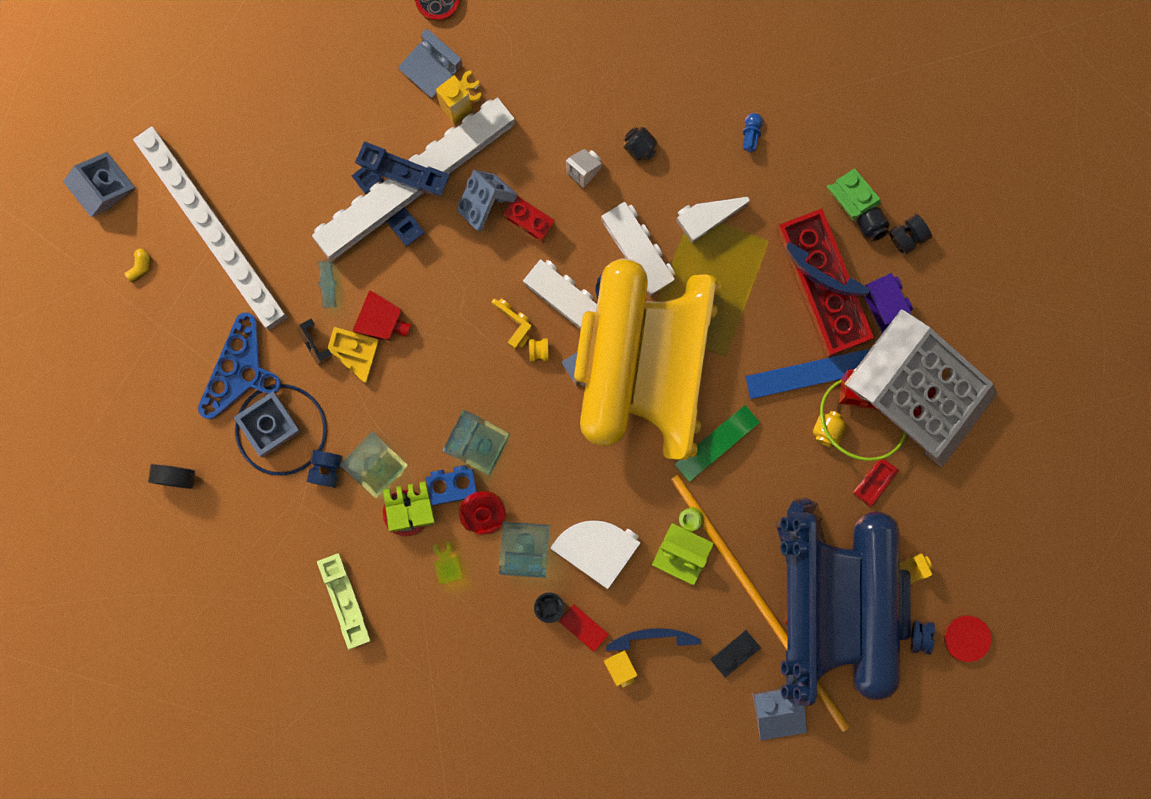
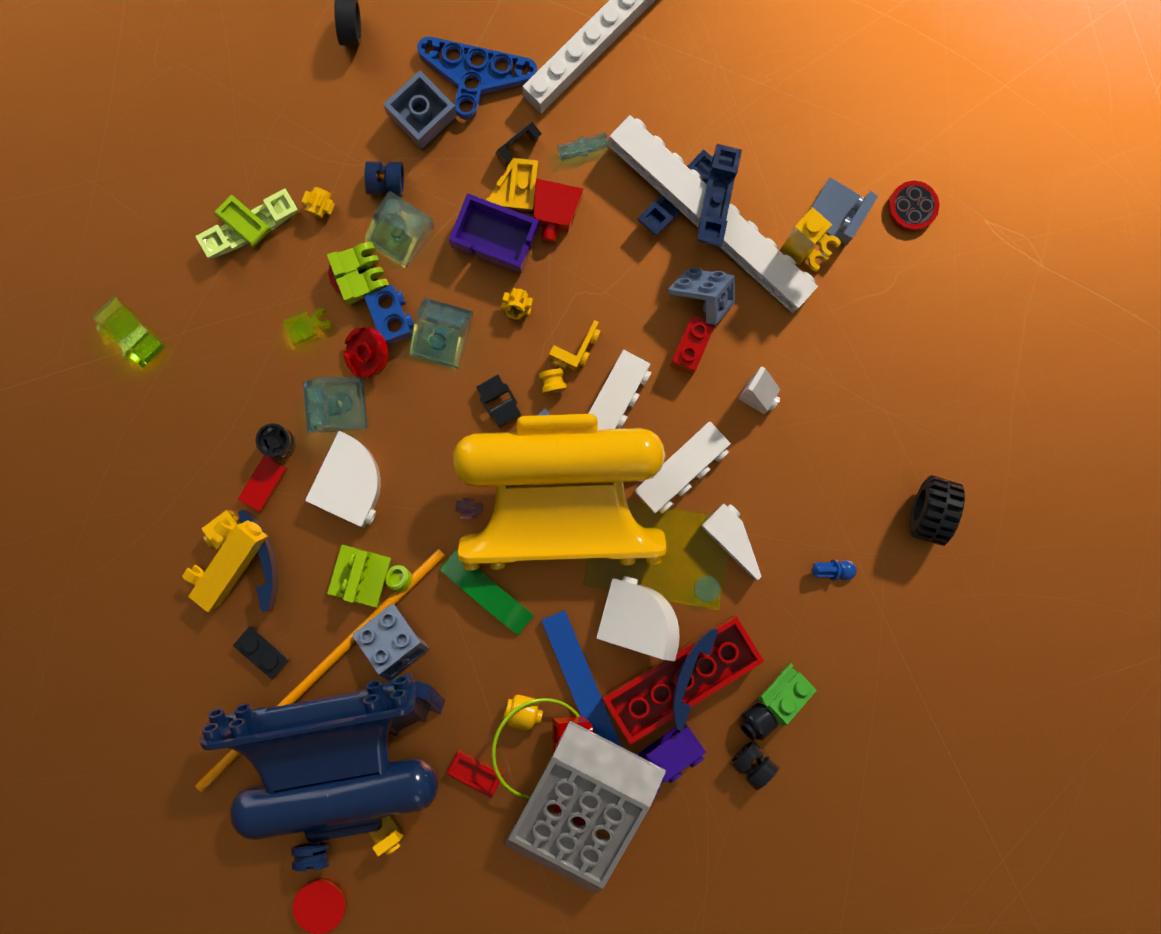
camera: 75 degrees right, 0 degrees up
dark blue piece [235,384,327,476] -> none
black head [623,126,657,161] -> none
sand blue slope [752,689,807,740] -> none
none -> clear neon green brick [92,295,165,368]
none -> yellow brick [182,518,268,613]
none -> lime tile [214,194,271,248]
none -> yellow gear [301,187,335,218]
none -> sand blue bracket [353,604,430,681]
none -> dark purple piece [449,193,540,274]
none -> plate [455,498,484,520]
none -> black piece [476,375,521,428]
none -> yellow gear [501,288,533,320]
none -> white brick [597,575,680,661]
none -> clear light blue tile [694,576,720,602]
none -> black tyre [910,475,965,546]

